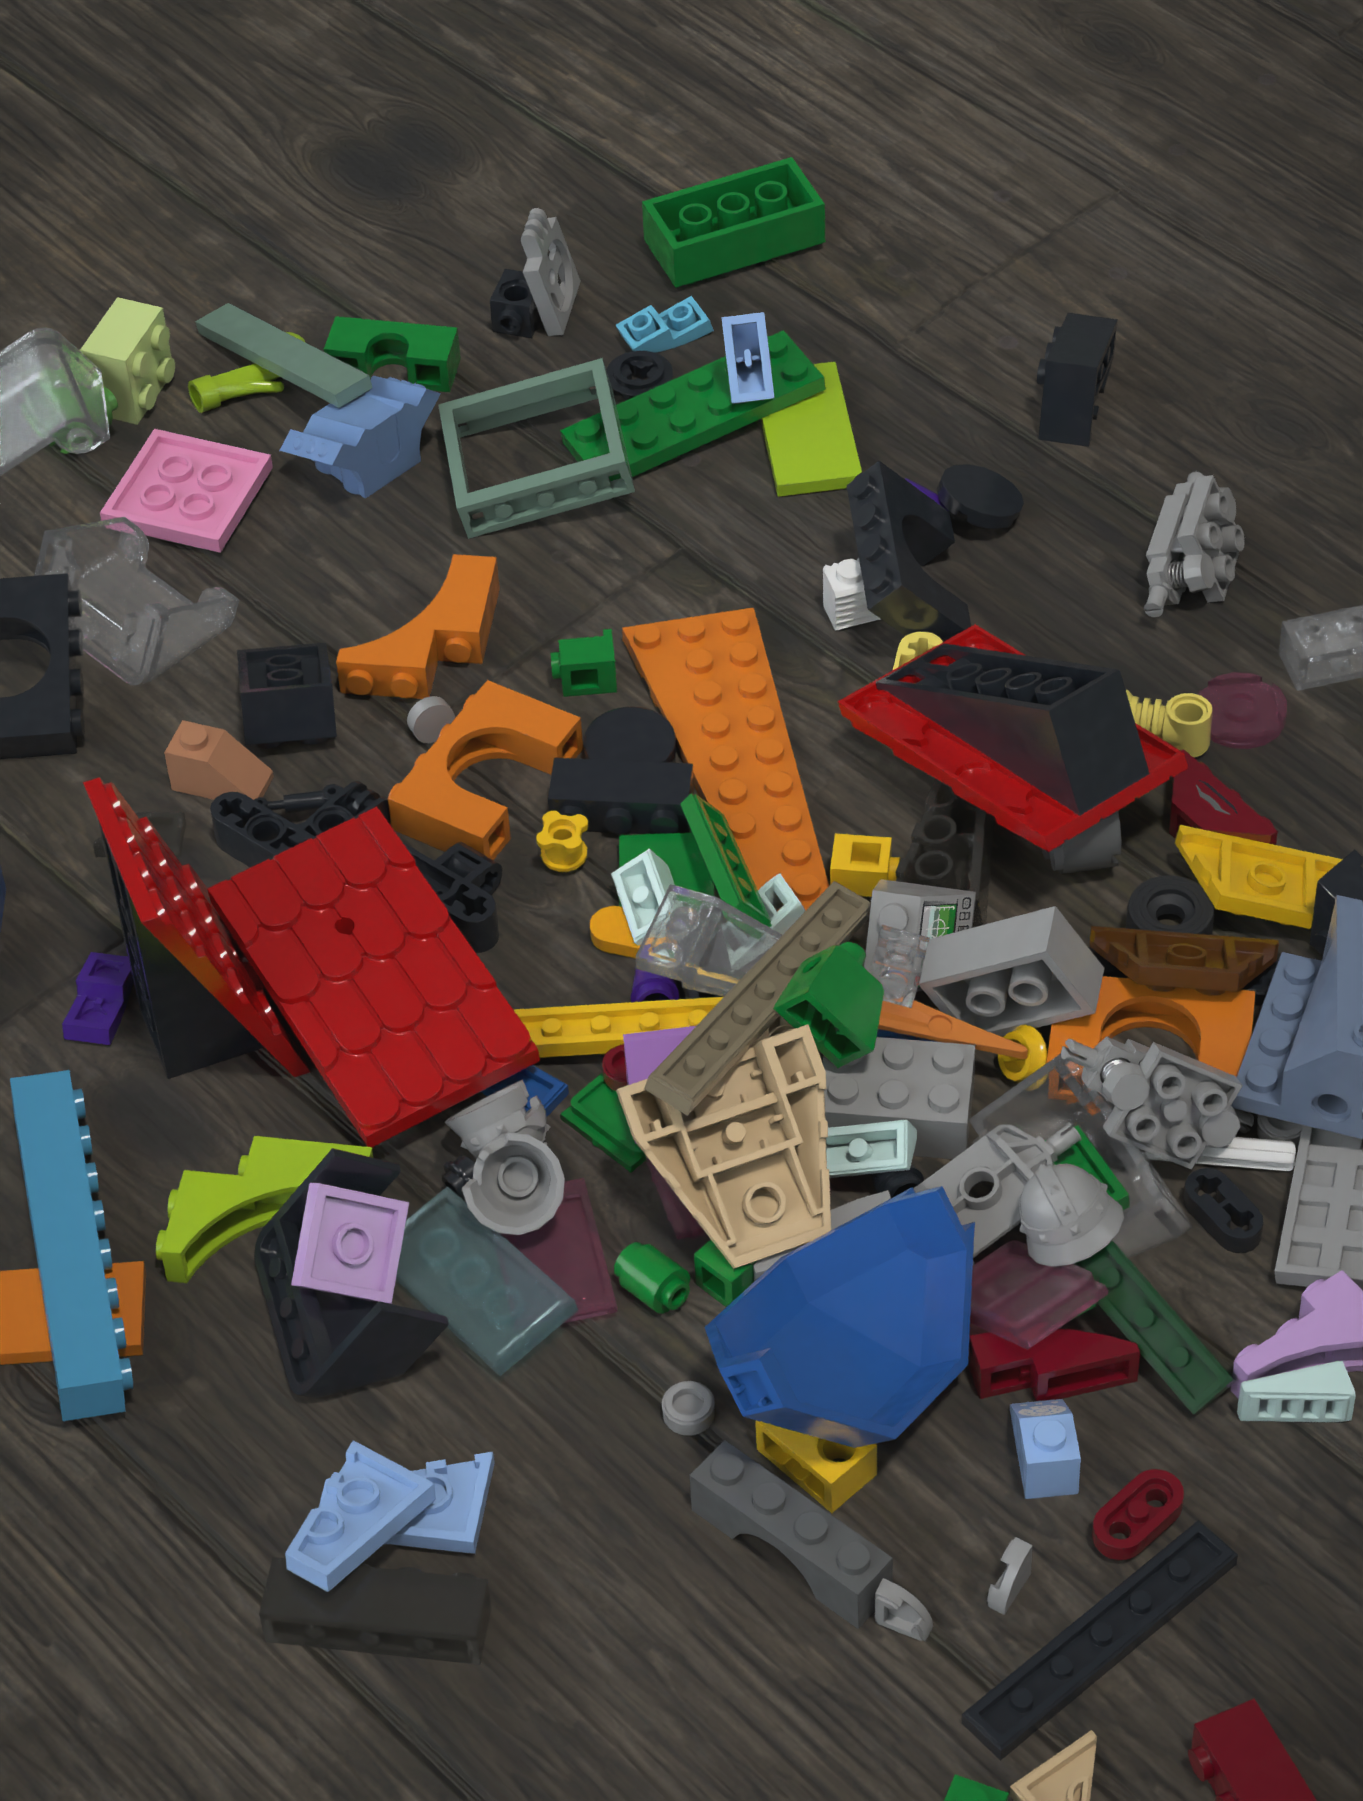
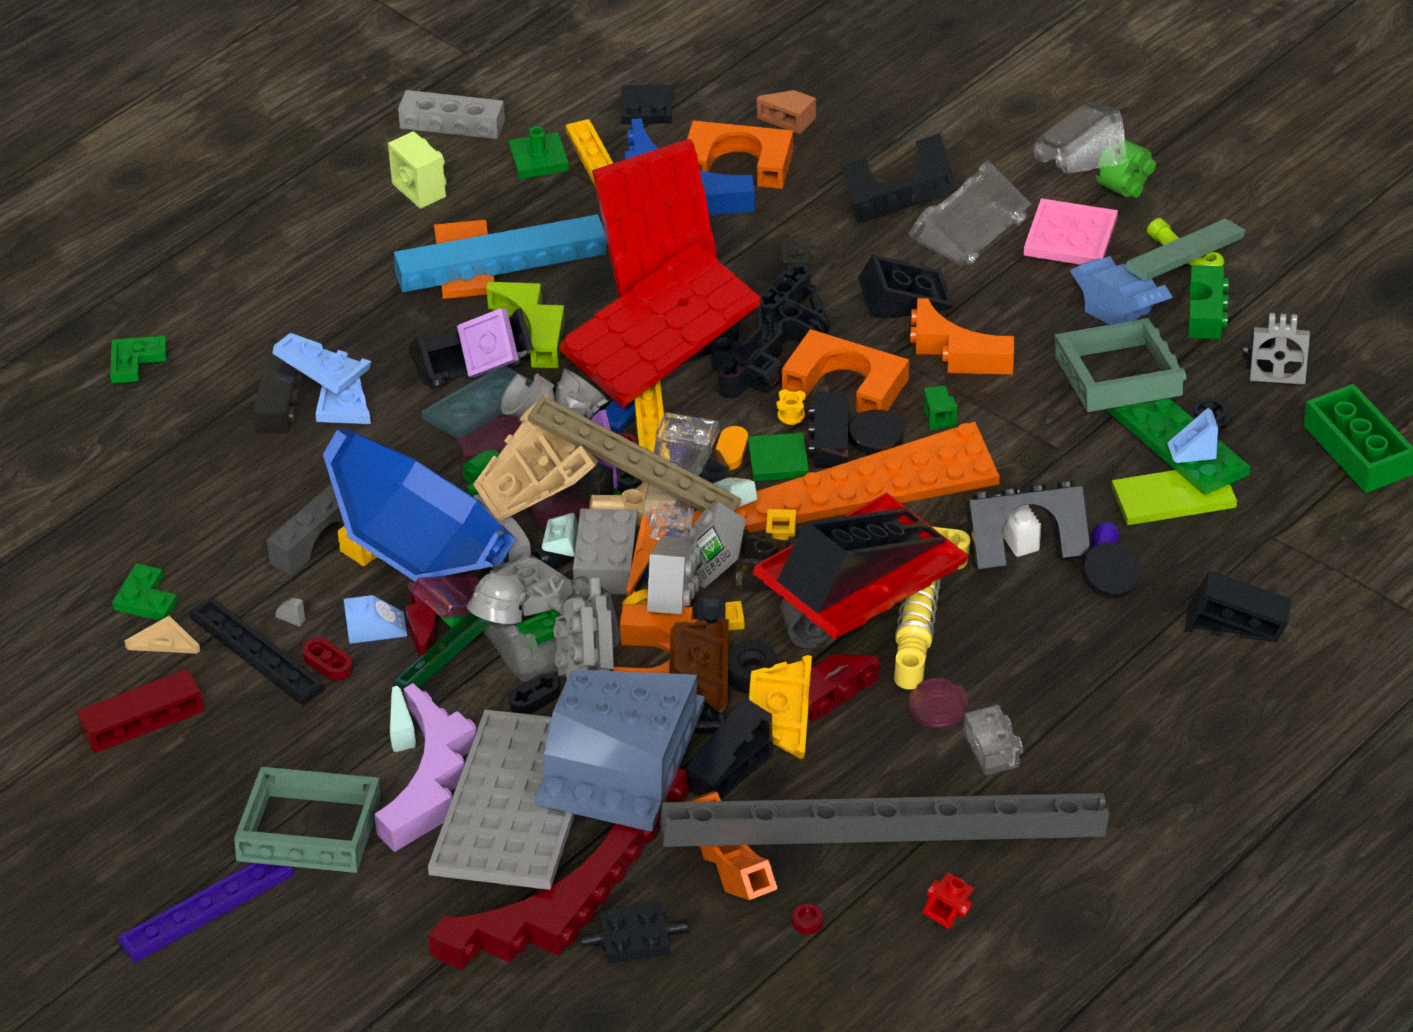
camera: 85 degrees right, 5 degrees down
yellowish green brick [80,297,175,425] -> none
nougat slope [164,720,274,800] -> none
light grey tile [407,696,455,743] -> none
light aqua slope [611,849,690,946] -> none
medium azure slope [616,296,714,353] -> none
green tile [680,793,772,937] -> none
green torso [773,942,884,1068] -> none
light grey tile [875,1578,933,1642] -> none
light grey piece [1144,472,1244,617] -> none

